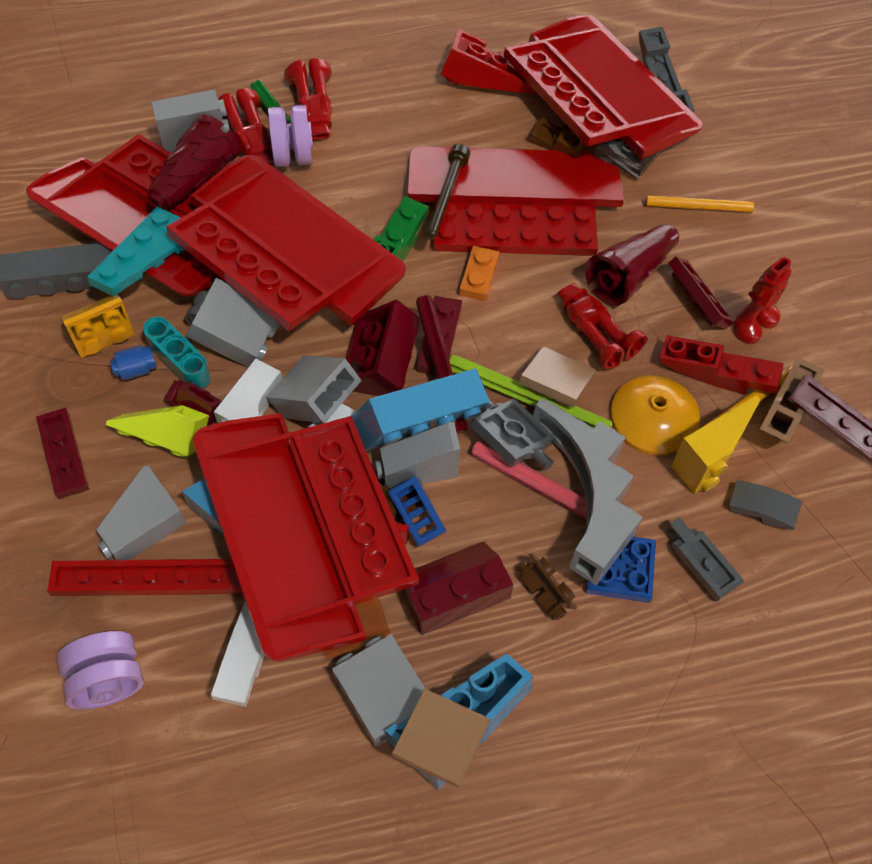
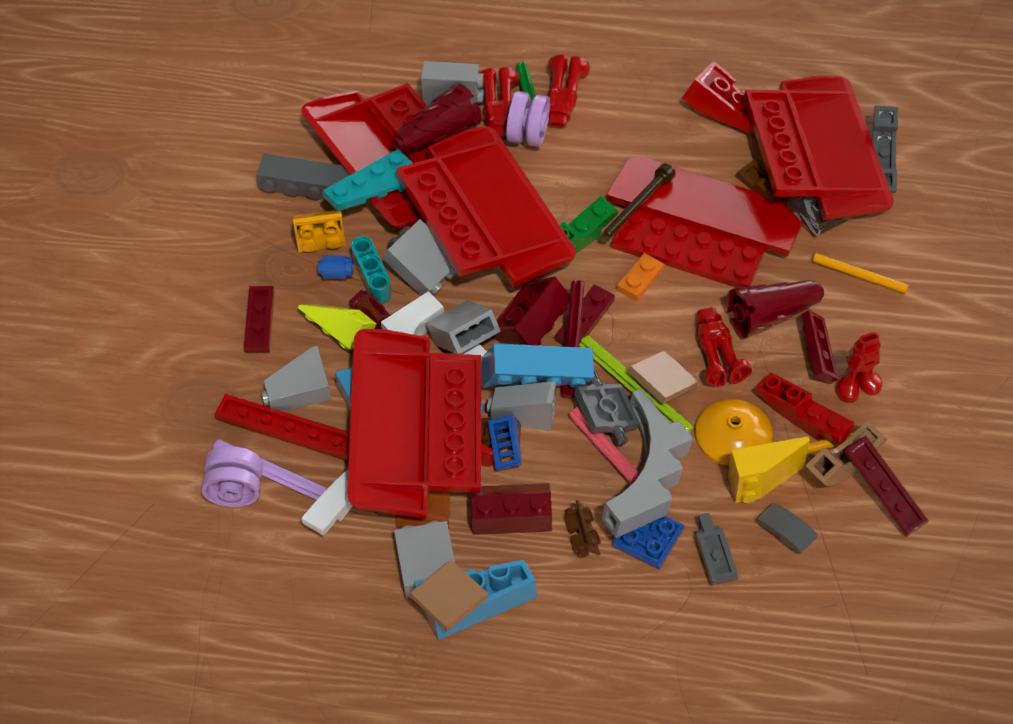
camera: 25 degrees right, 5 degrees down
none -> lavender axle [213,439,327,500]

